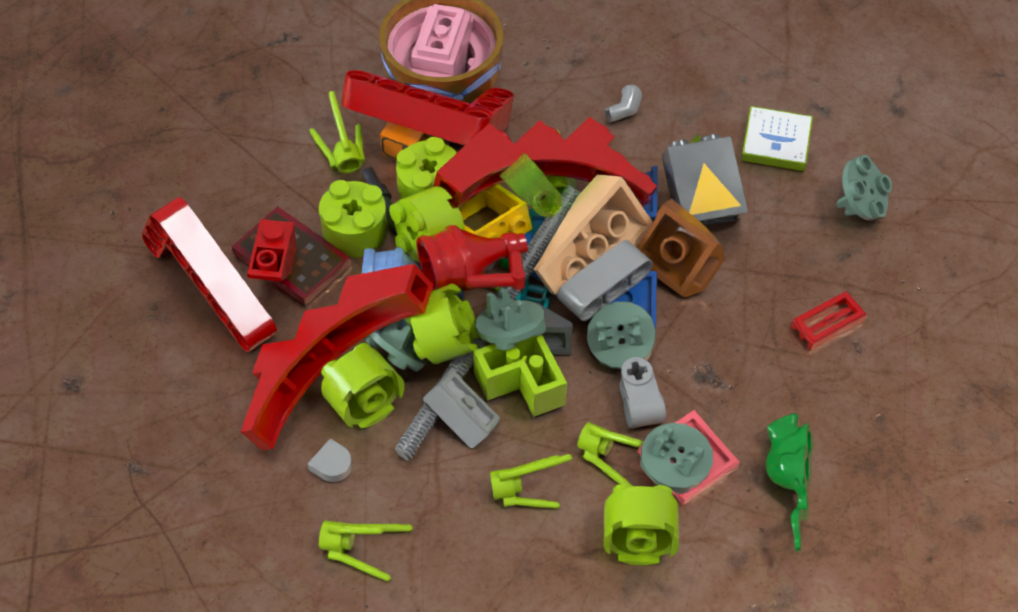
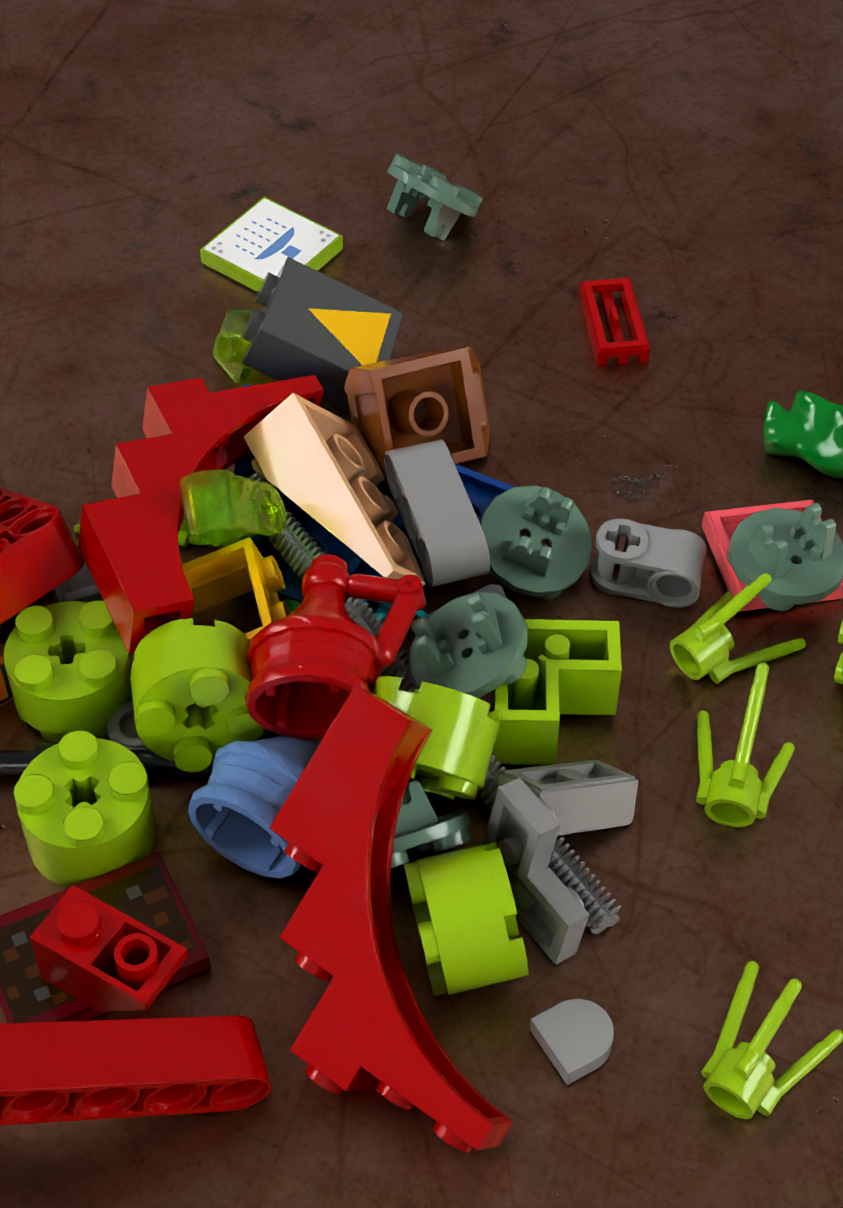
camera: 65 degrees left, 5 degrees down
light grey arm [605,85,642,122] -> none
none -> light grey plate [483,777,590,965]

